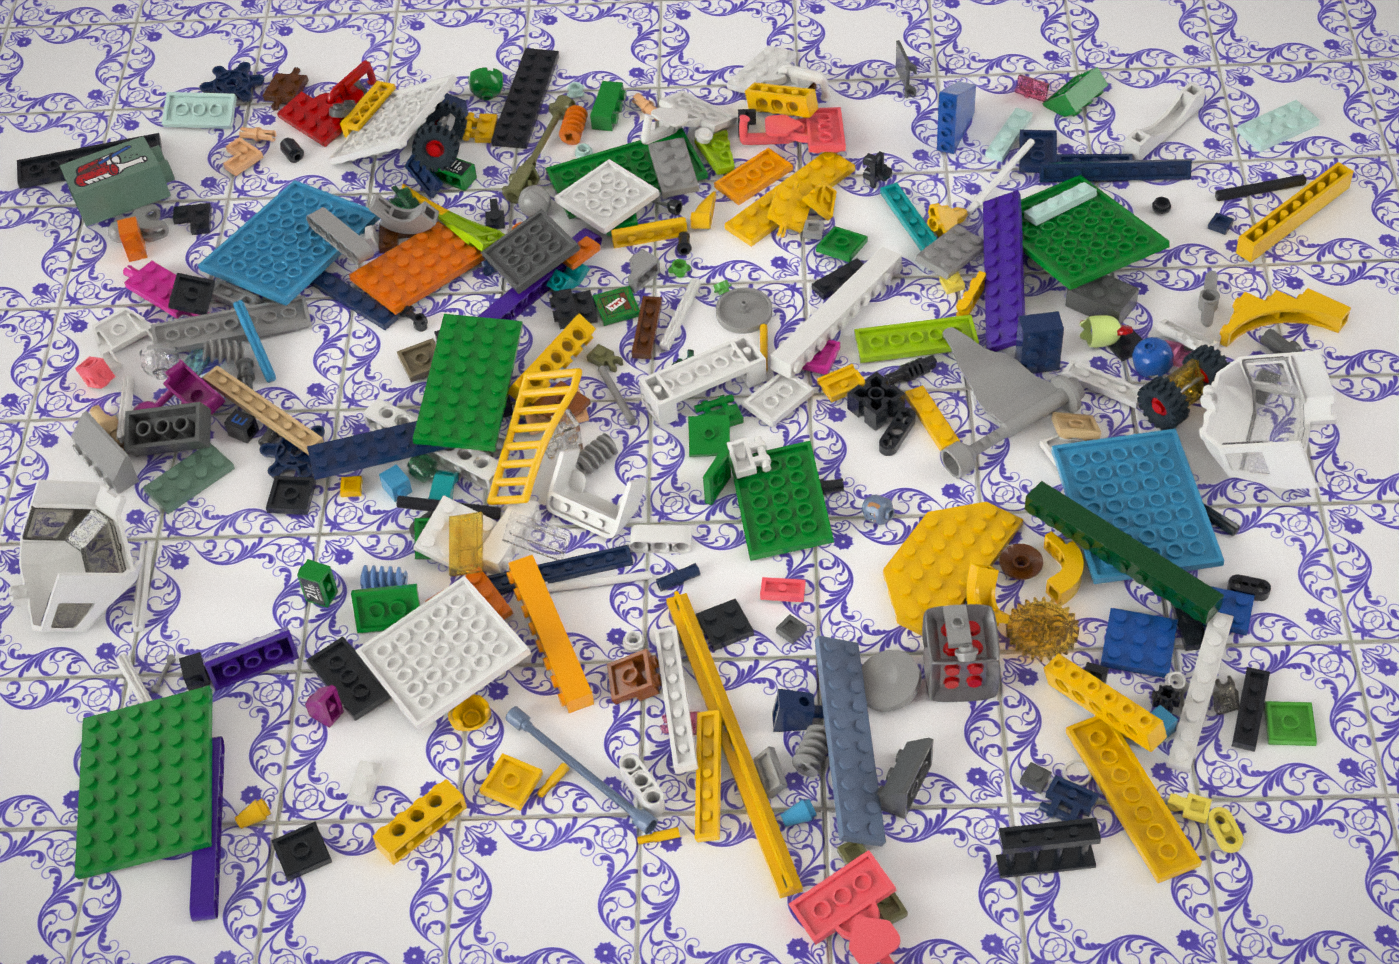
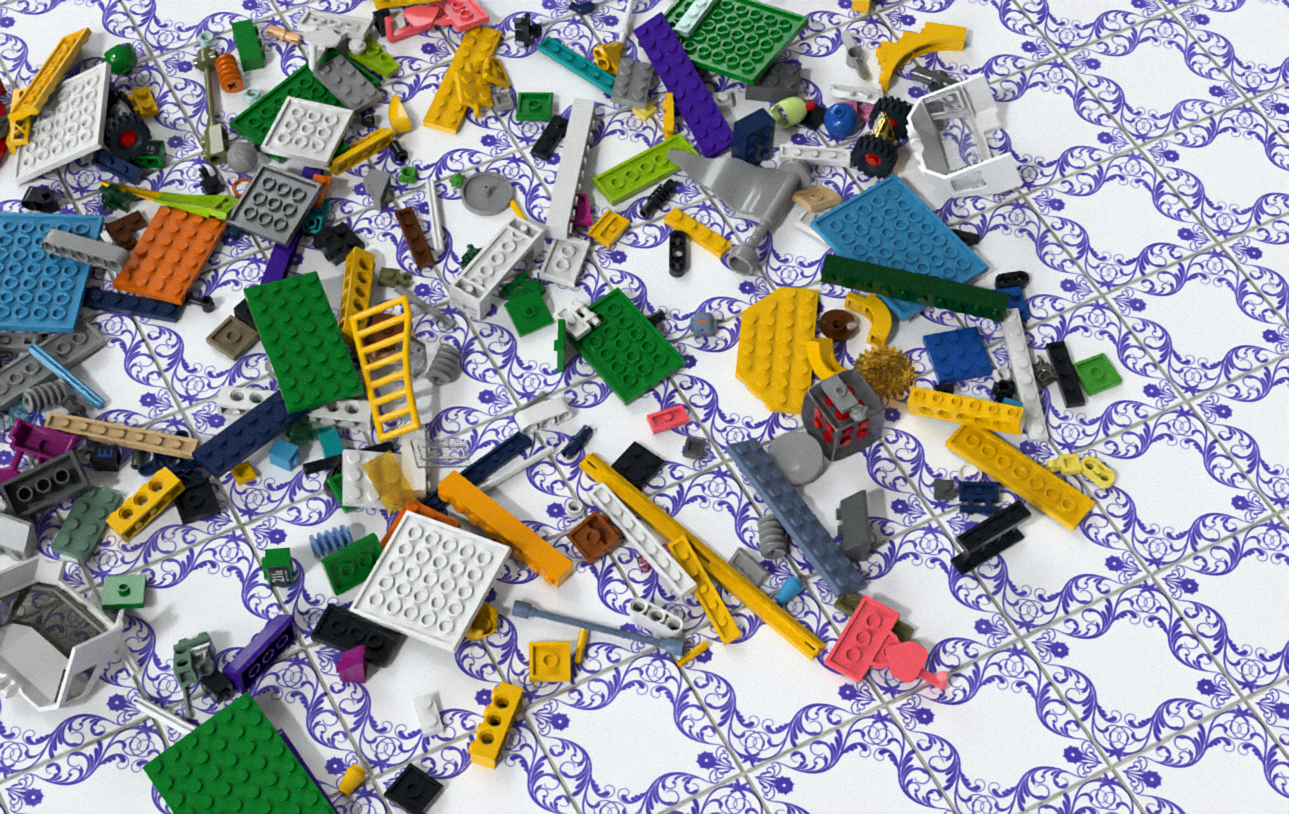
camera: 35 degrees left, 5 degrees up
light grey arch [369,193,439,234] -> none
black plate [491,48,559,149] -> none
white windscreen [546,448,647,538] -> none
green tile [592,286,640,326] -> none
light orange tile [714,148,793,205] -> none
dark blue torso [772,689,824,732] -> none
black brick [847,371,905,431] -> none
black plate [1170,603,1205,651] -> none
none -> yellow plate [7,27,92,122]
none -> black piece [21,186,59,214]
none -> plate [102,574,147,610]
none -> yellow brick [106,467,186,543]
none -> sand green hips [173,632,216,687]
none -> light grey hinge [513,391,546,416]
none -> dark blue arm [569,2,595,15]
none -> white plate [713,91,733,110]

